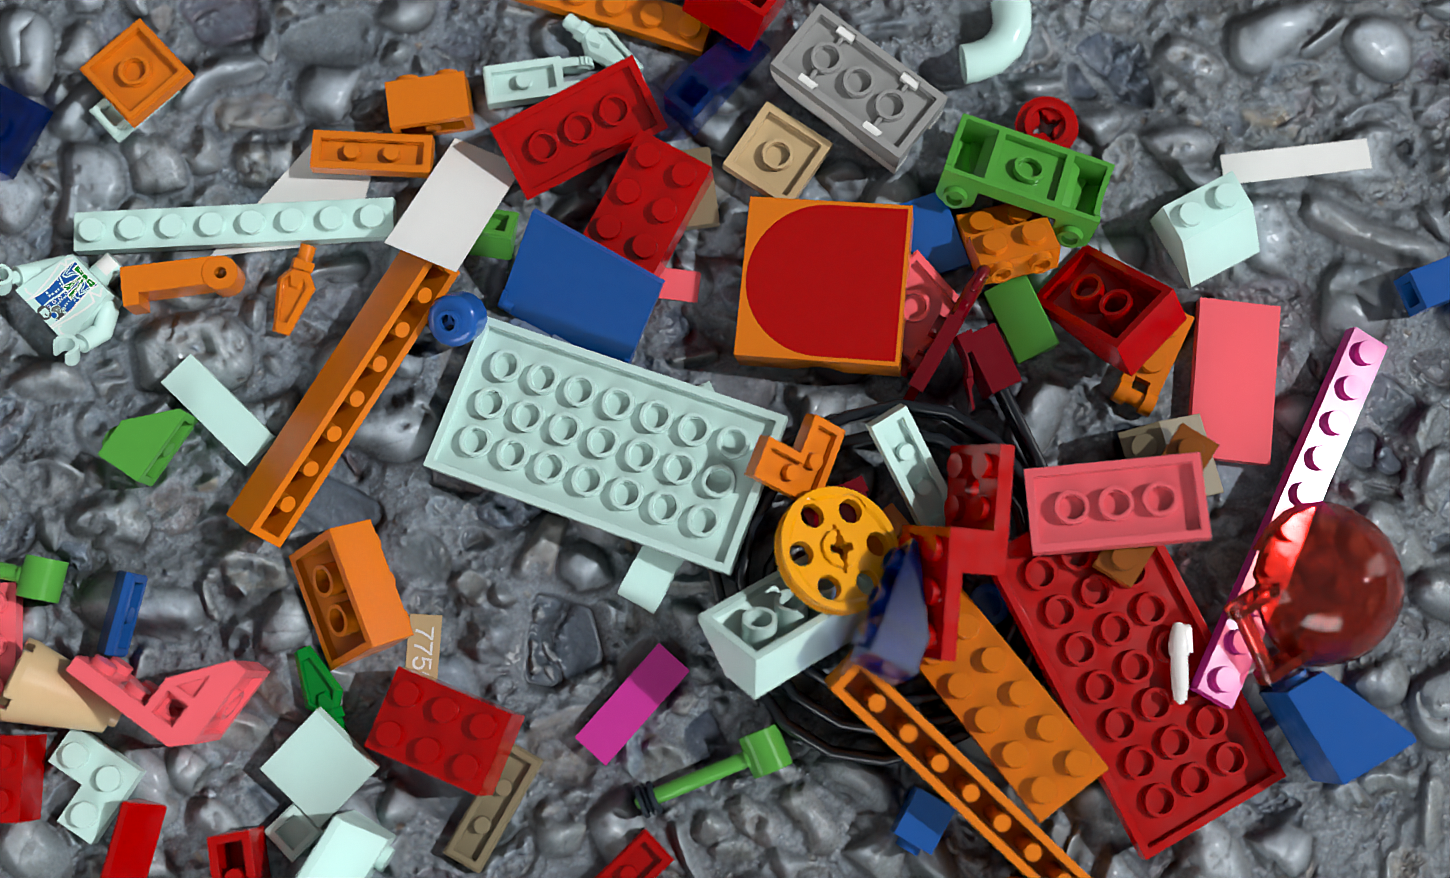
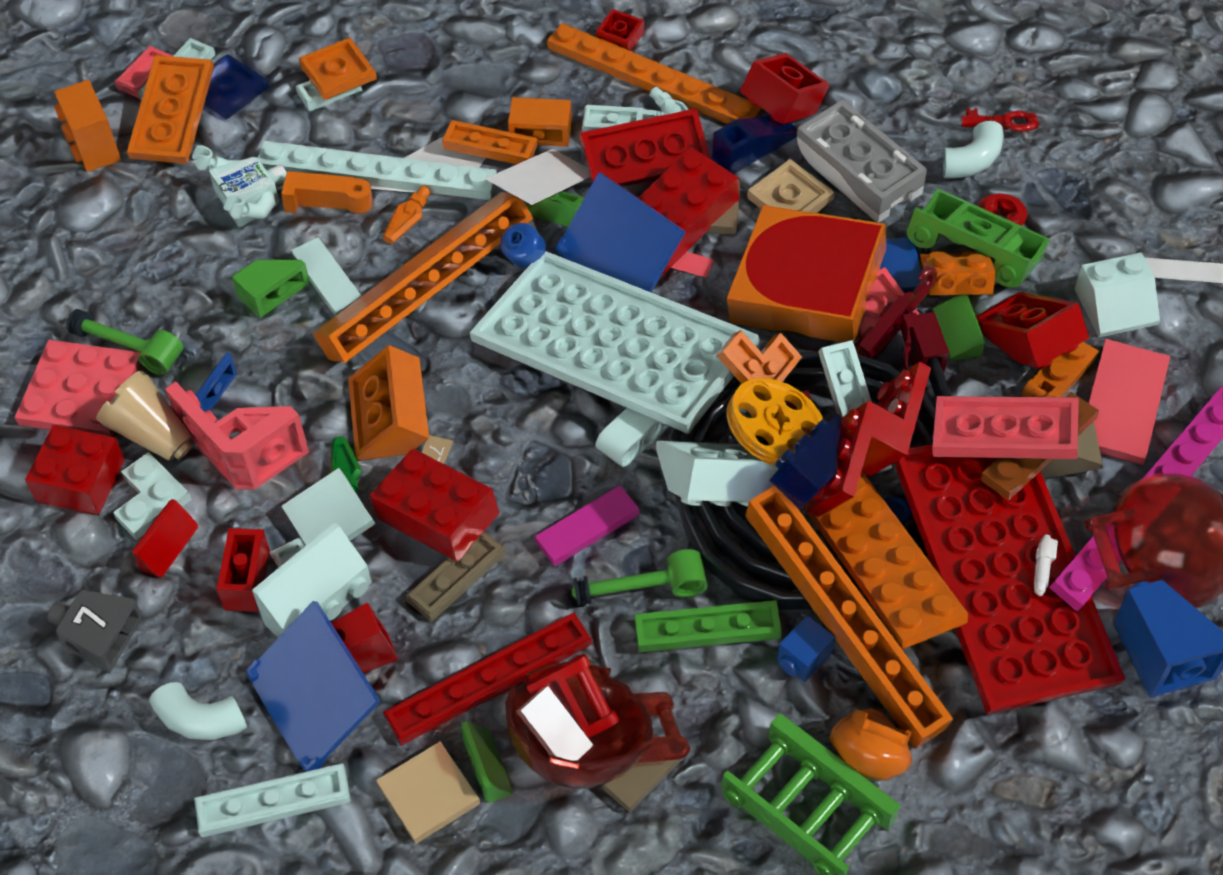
camera: 15 degrees right, 25 degrees down
none -> bright green plate [634,600,782,653]

